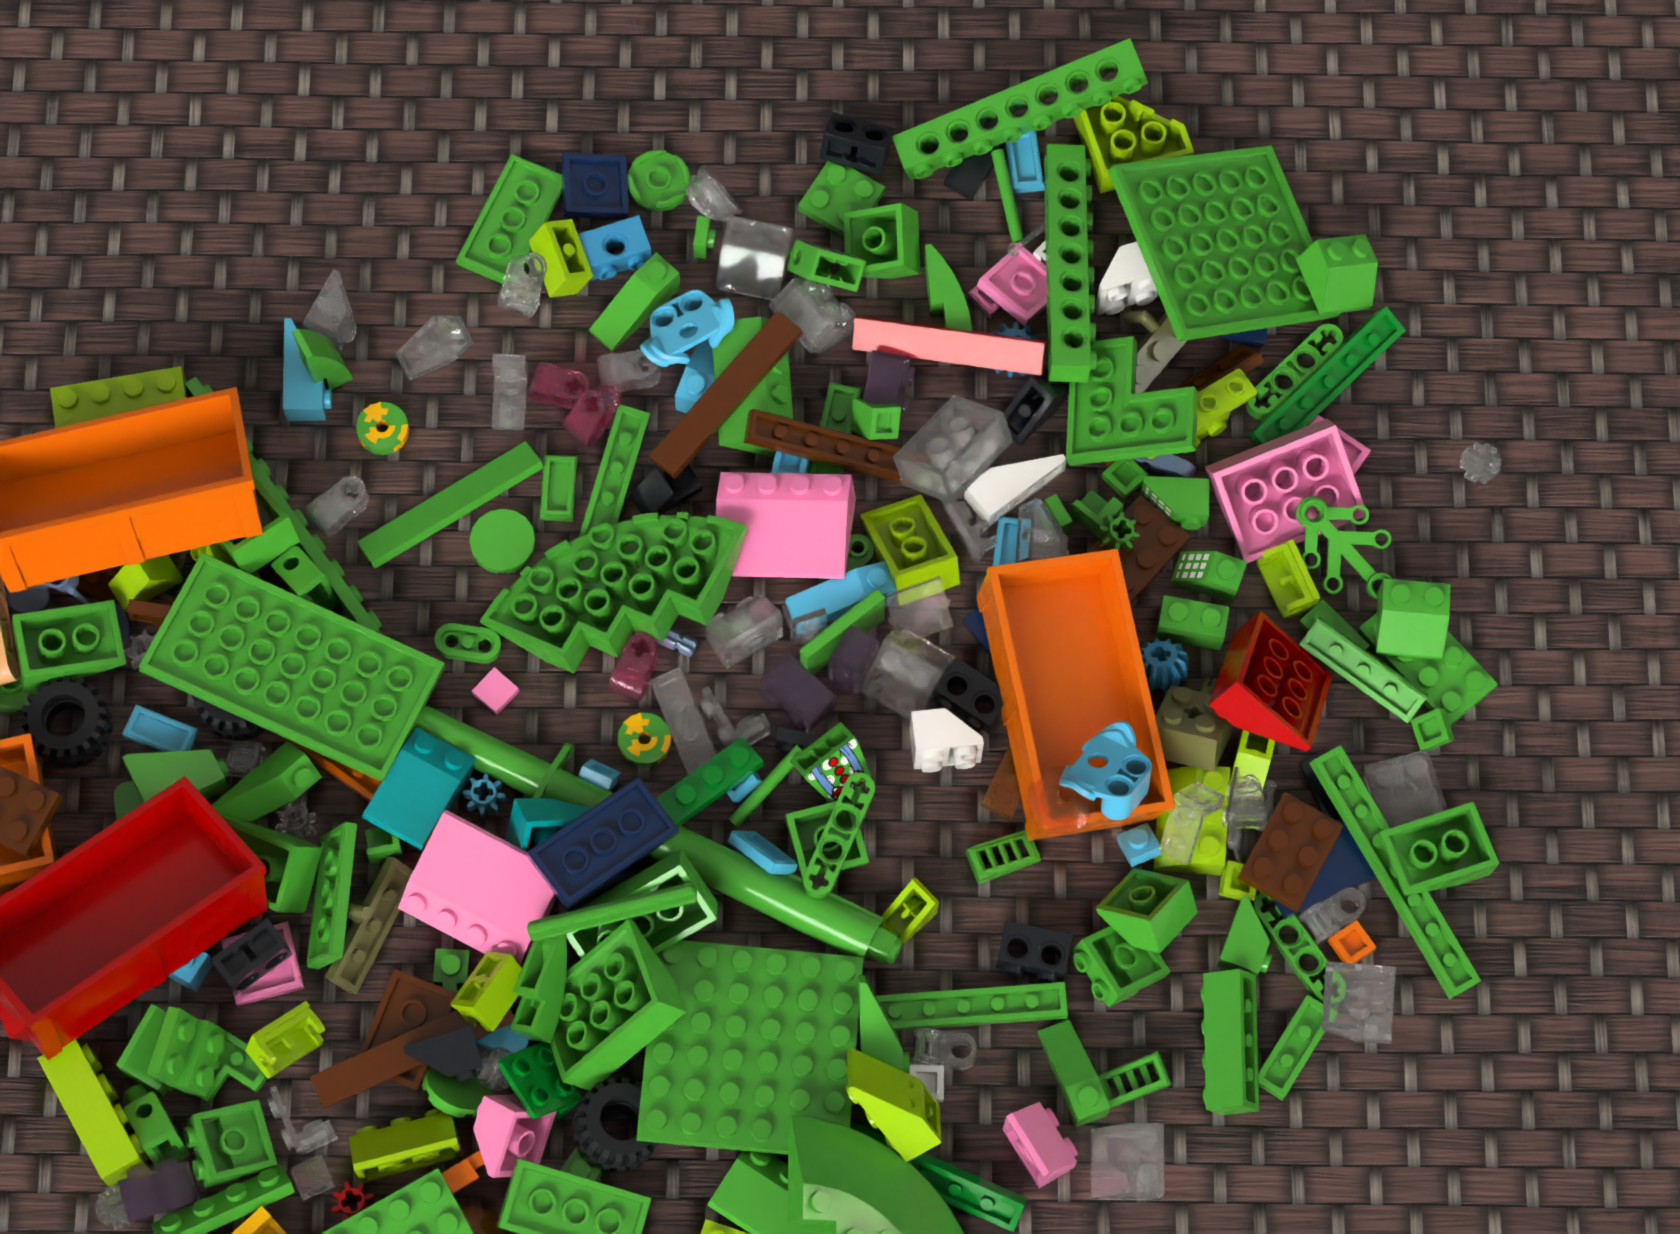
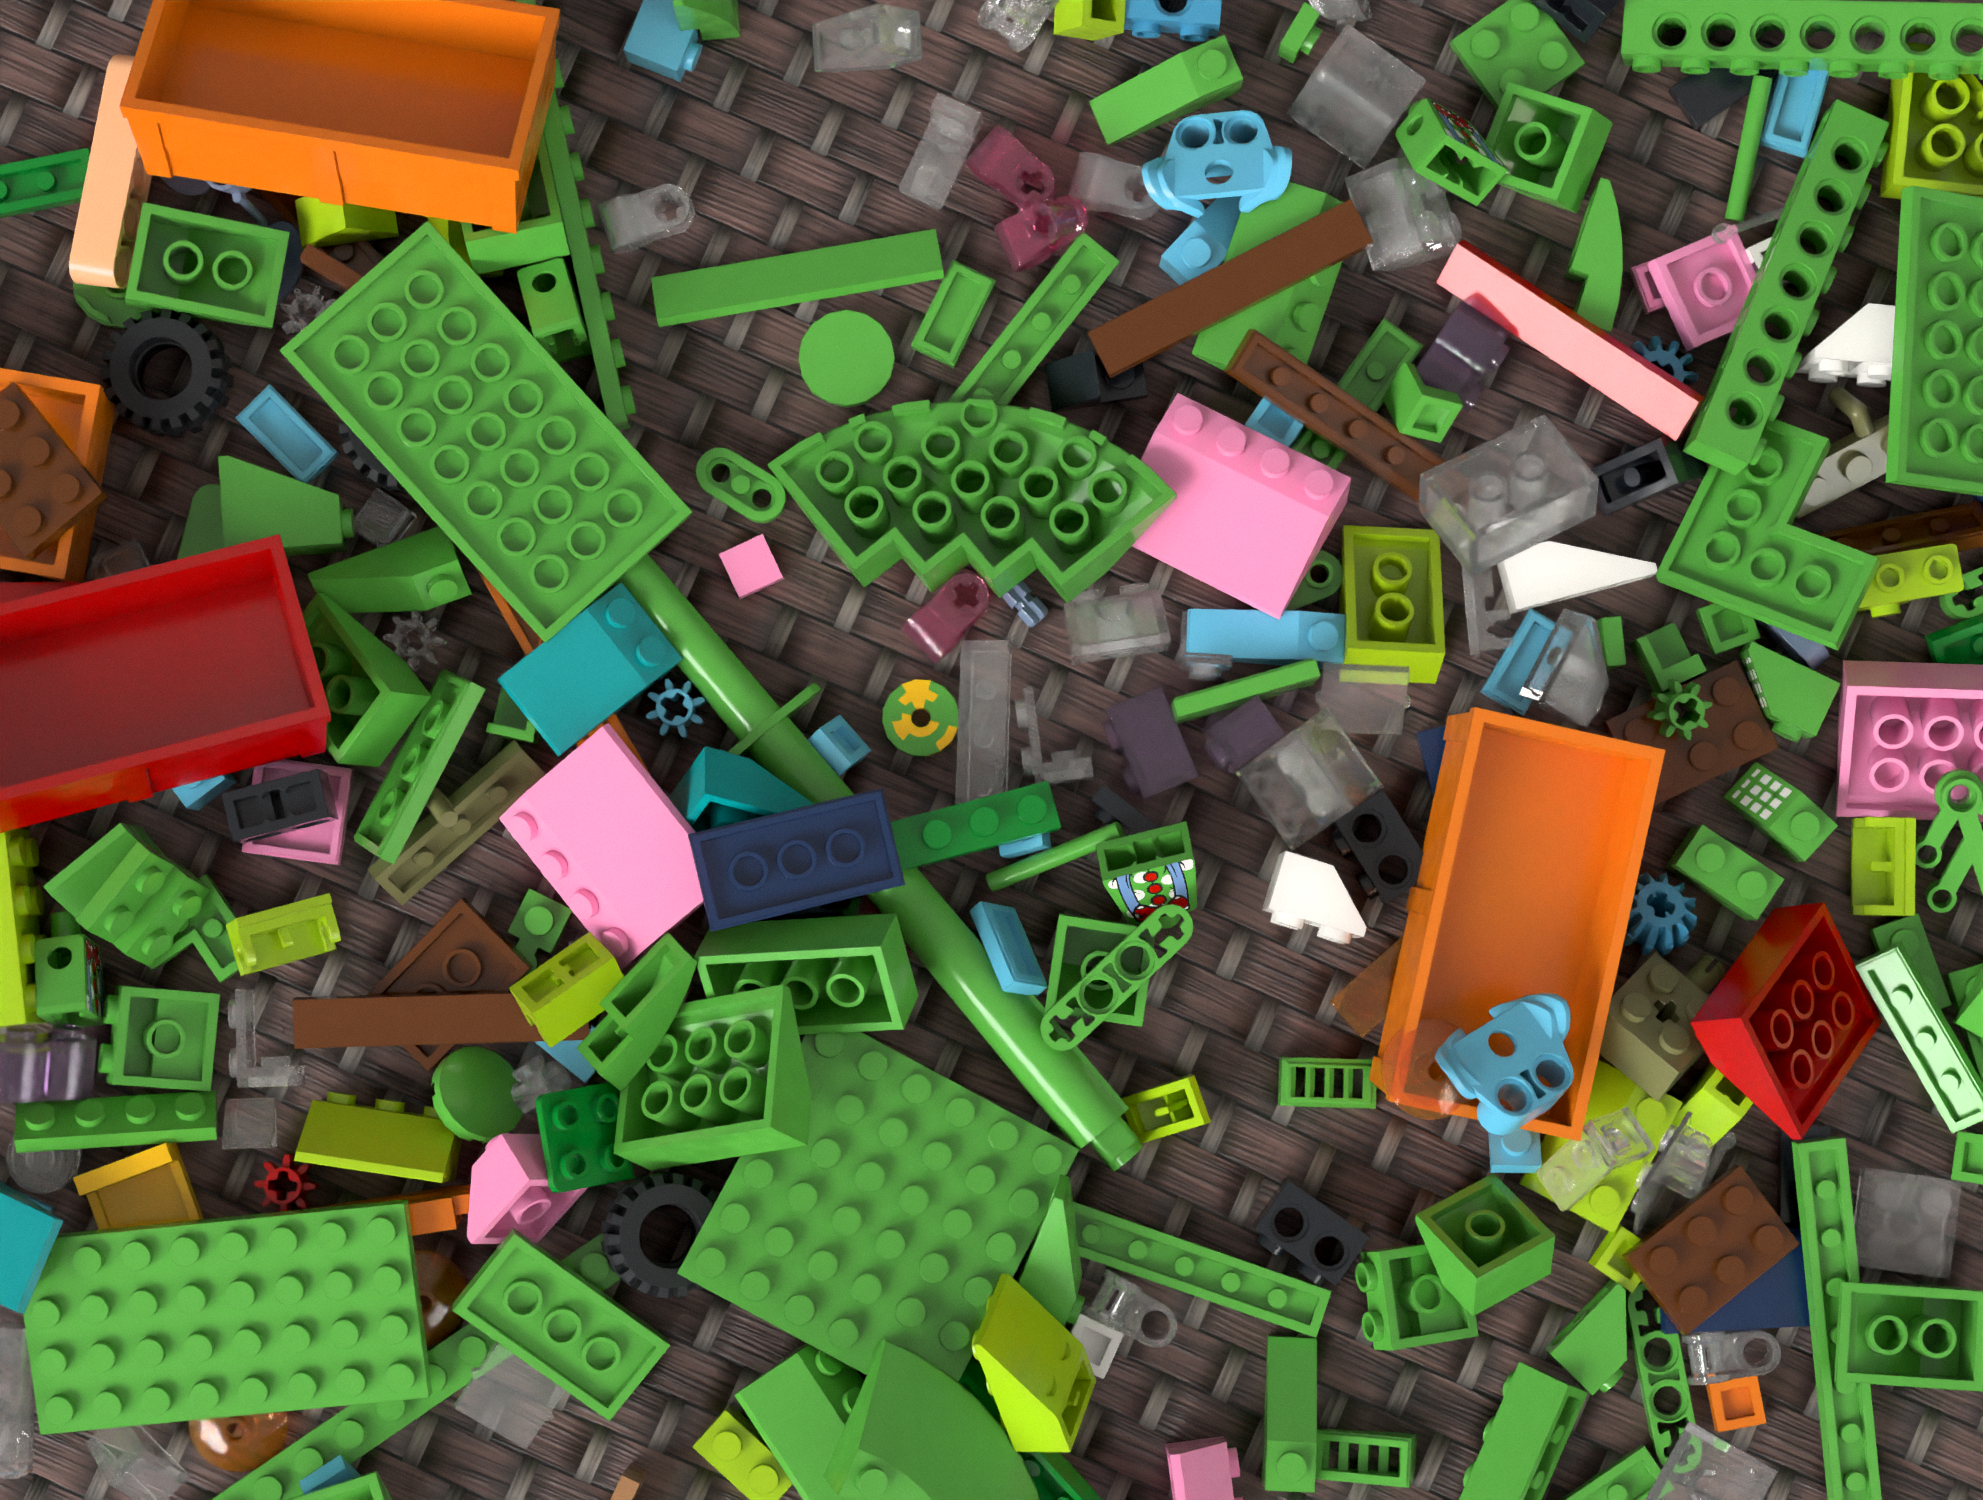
camera: 25 degrees right, 15 degrees up
piece [356,402,409,455] -> none
black slope [403,1026,483,1082] -> none
bright green axle [527,882,697,942] -> none

